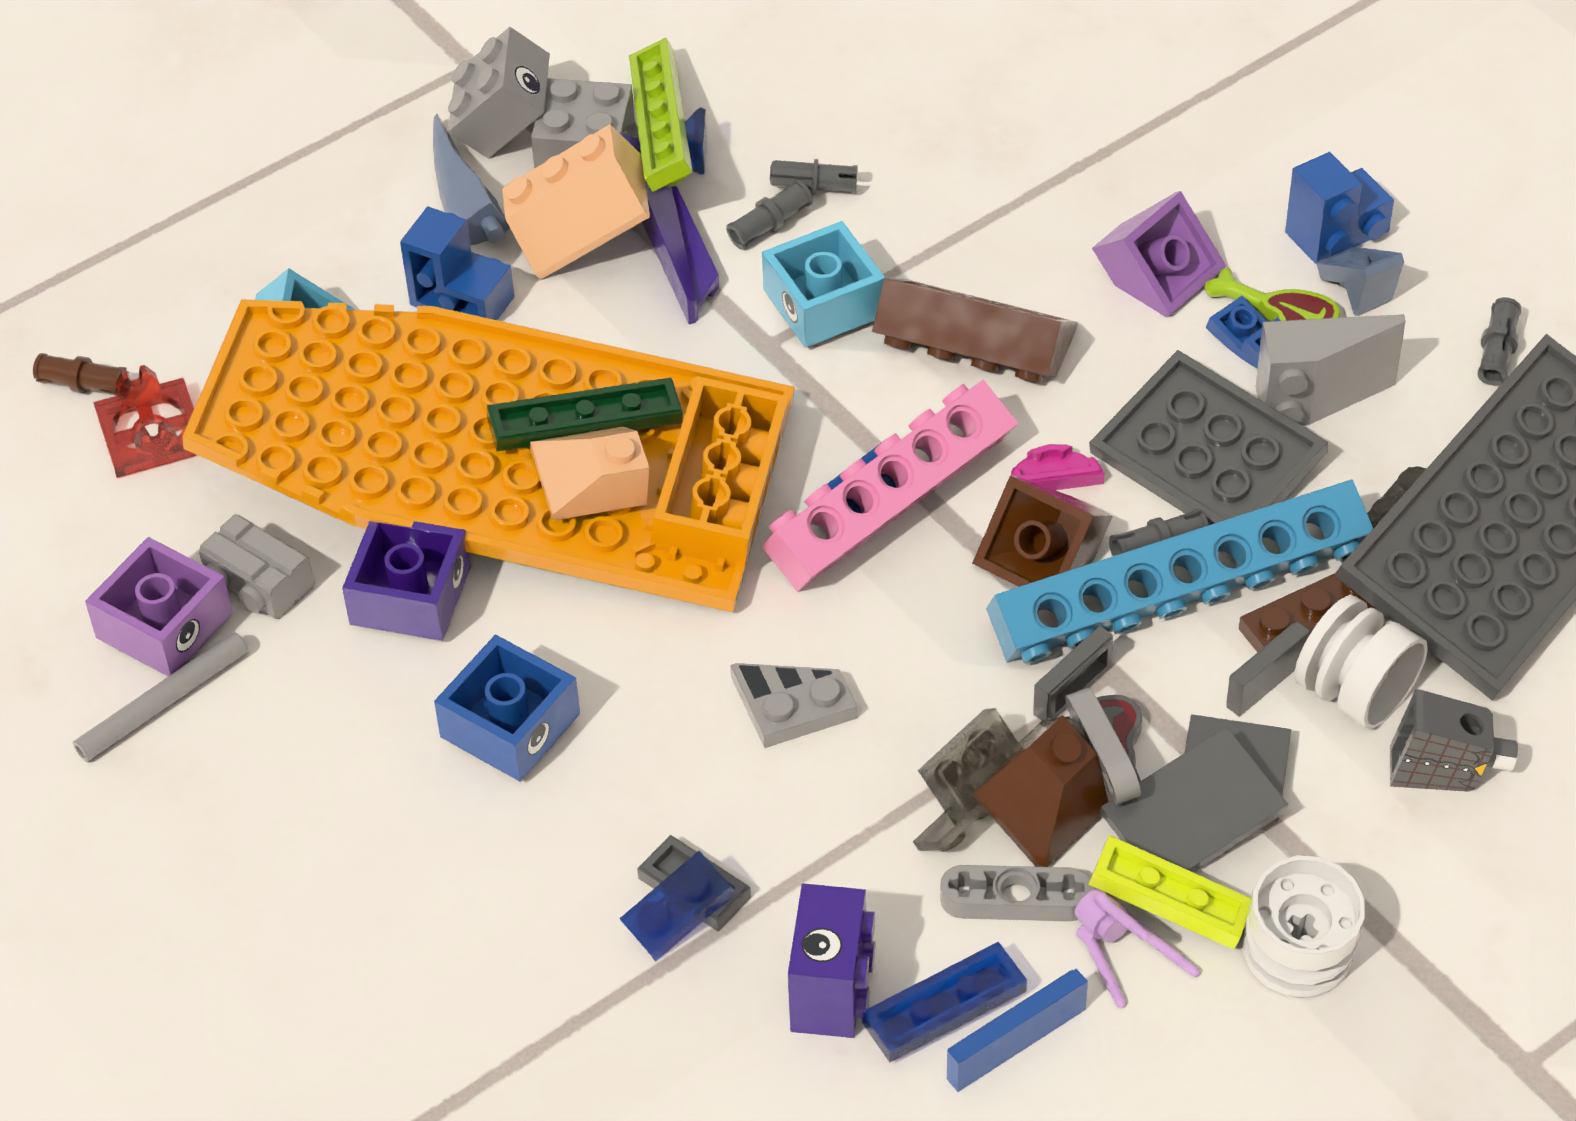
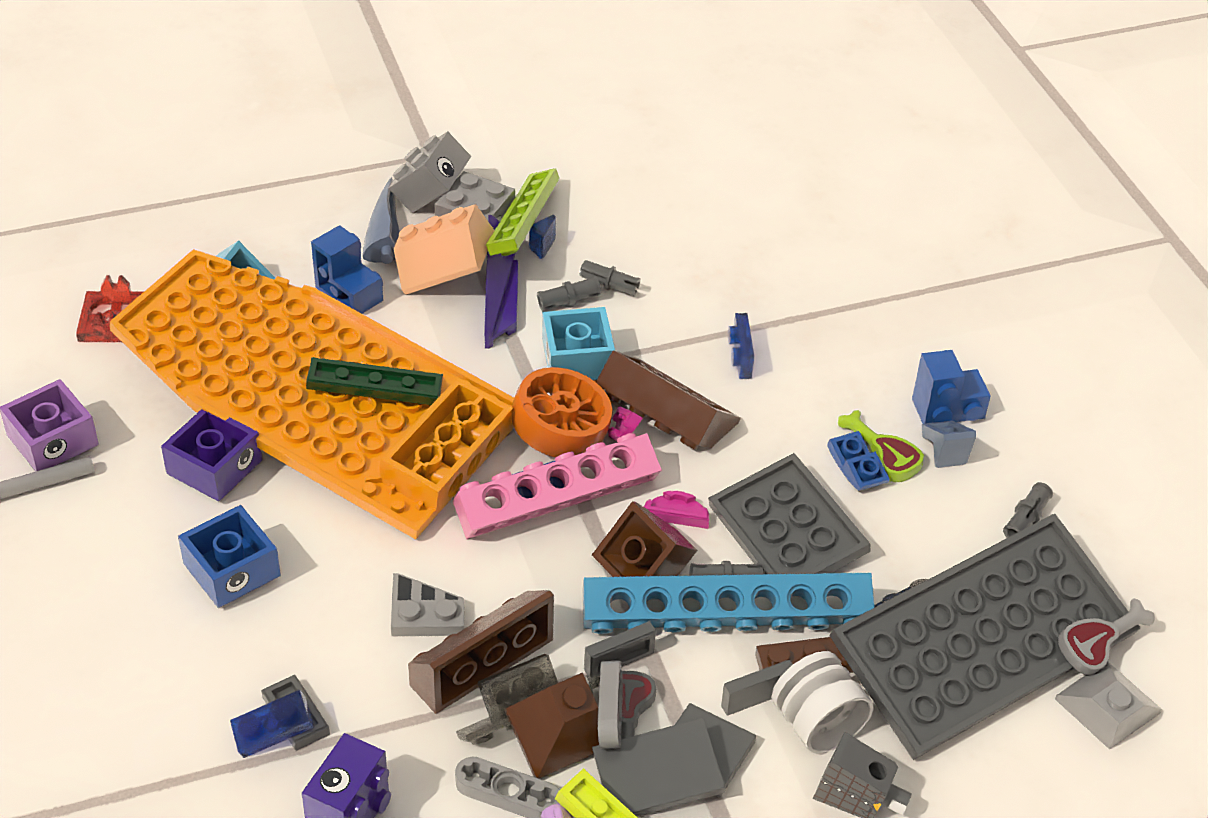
camera: 15 degrees right, 5 degrees down
reddish brown pin [33,353,130,396] -> none
light grey brick [199,514,315,620] -> none
light nougat slope [530,427,650,521] -> none
medium lavender slope [1092,191,1226,316] -> none
light grey slope [1255,314,1406,425] -> none
none -> reddish brown slope [408,590,554,714]
none -> orange piece [512,367,612,457]
none -> dark pink tile [608,406,643,442]
none -> clear blue plate [728,313,754,379]

